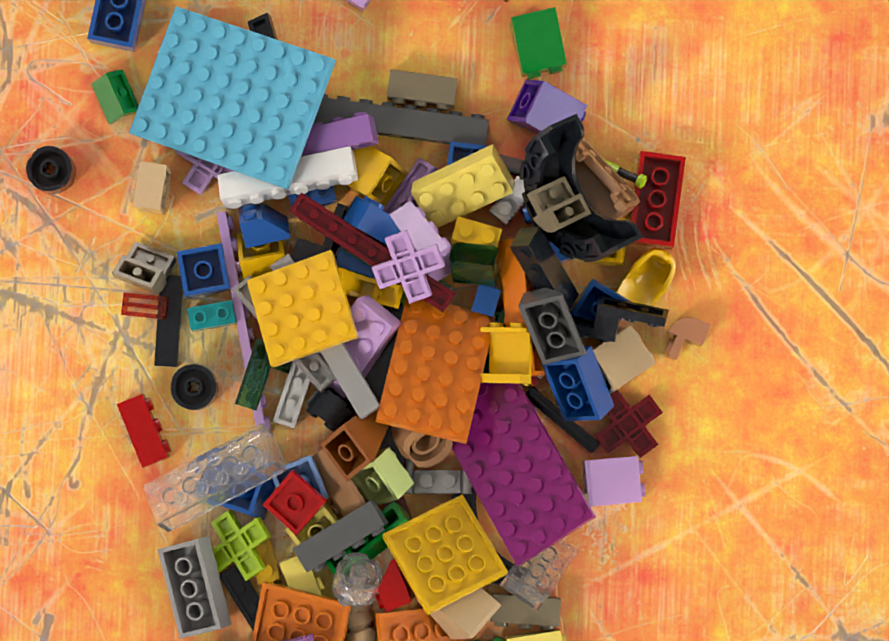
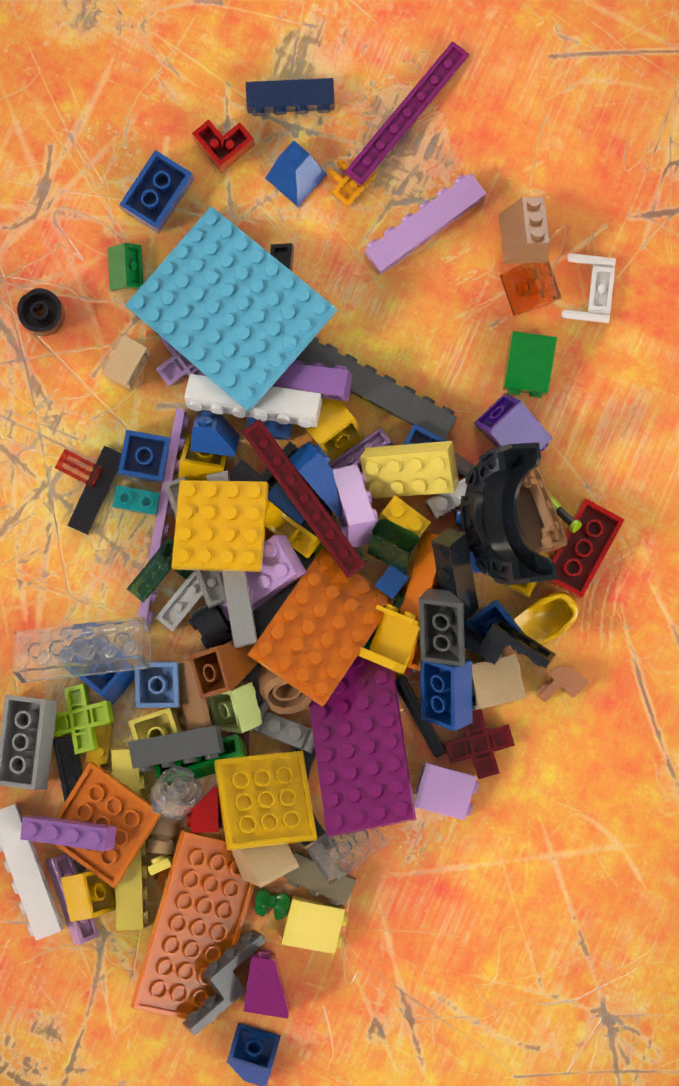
camera: 20 degrees right, 0 degrees up
dark tan brick [112,241,176,294] -> none
red brick [117,394,171,468] -> none
black brick [171,364,219,410] -> none
red plate [263,470,328,536] -> none
lavender plate [372,229,445,303] -> none
dark tan brick [387,69,458,111] -> none
dark tan brick [527,176,591,232] -> none

